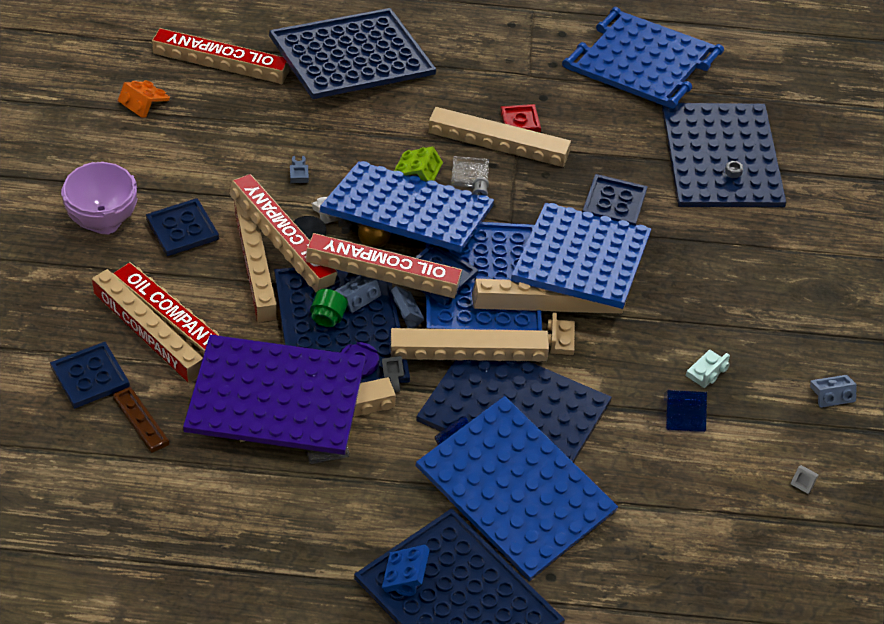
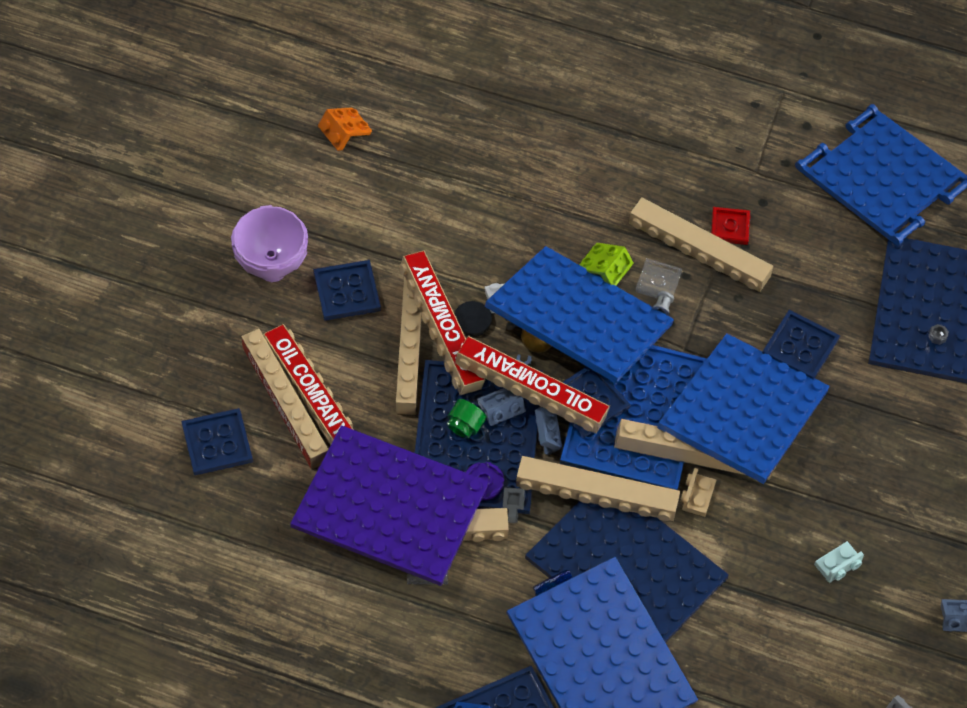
camera: 15 degrees right, 10 degrees up
reddish brown tile [113,386,169,453] -> none
brick [152,28,289,84] -> none
dark blue plate [269,8,436,99] -> none
sand blue plate [290,156,309,183] -> none
clear blue bracket [664,390,707,432] -> none

